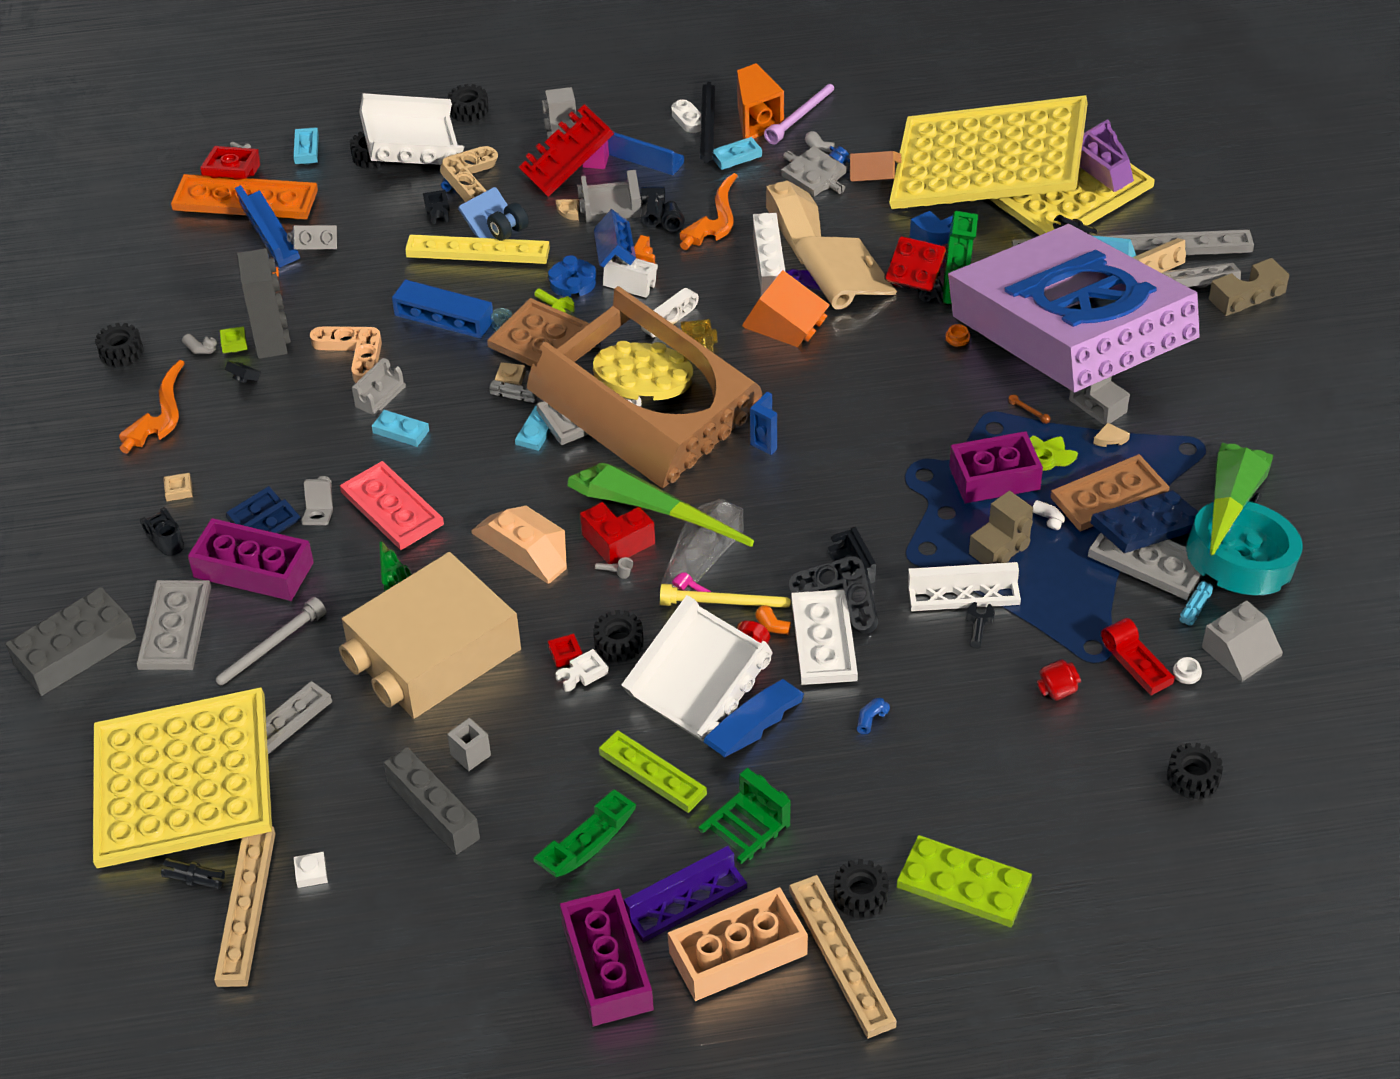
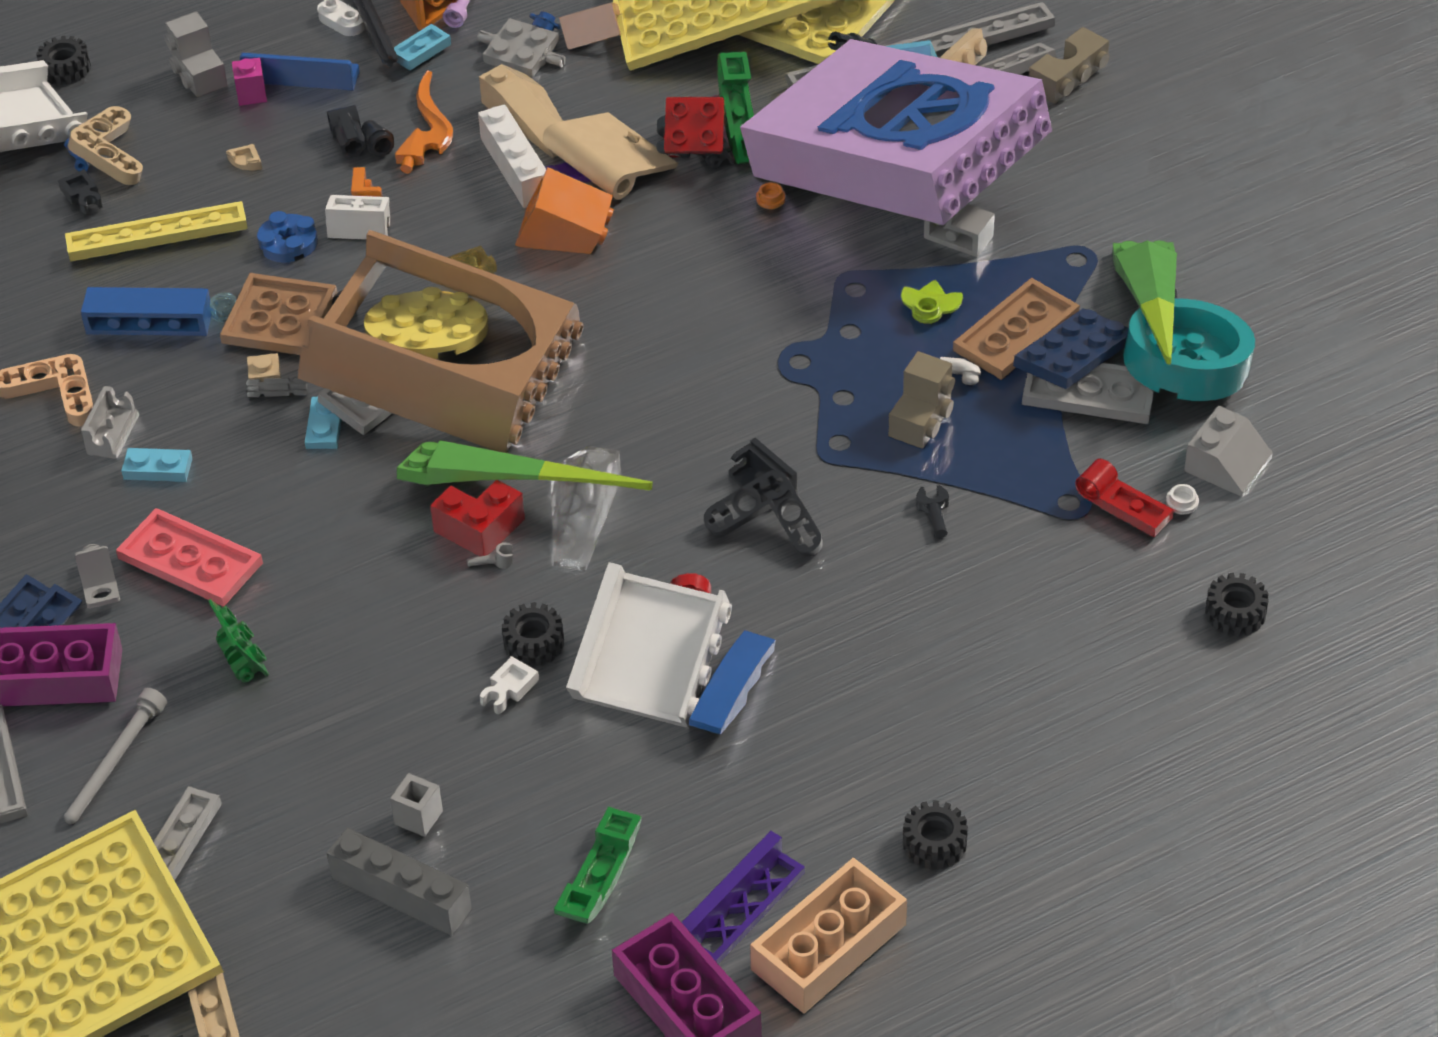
camera: 20 degrees left, 0 degrees up
white plate [294,852,328,888] -> none
tan brick [339,552,521,719] -> none
medium blue plate [458,187,529,241] -> none
light nougat wedge [471,506,567,584] -> none
red hinge [519,104,614,197] -> none
lime bar [534,288,575,313] -> none
red plate [548,633,583,668] -> none
light grey panel [577,170,641,223] -> none
blue panel [594,209,636,268] -> none
lime plate [599,730,707,813] -> none
white beam [641,288,699,337] -> none
light yellow piece [660,584,791,608] -> none
dark pink hand [672,572,711,592] -> none
green plate [698,768,791,864] -> none
blue panel [750,392,777,455] -> none
orange arm [756,605,791,635] -> none
tan plate [789,875,897,1039] -> none
white plate [791,590,858,685] -> none
light grey arm [805,131,835,153] -> none
blue arm [857,698,890,734] -> none
lime plate [897,835,1032,928] -> none
white fence [907,562,1021,611] -> none
blue brick [910,211,953,251] -> none
magenta brick [949,431,1043,503] -> none
dark orange hinge [1008,395,1051,424] -> none
red head [1036,659,1081,701] -> none
tan tile [1094,423,1130,447] -> none
medium azure axle [1179,581,1213,626] -> none

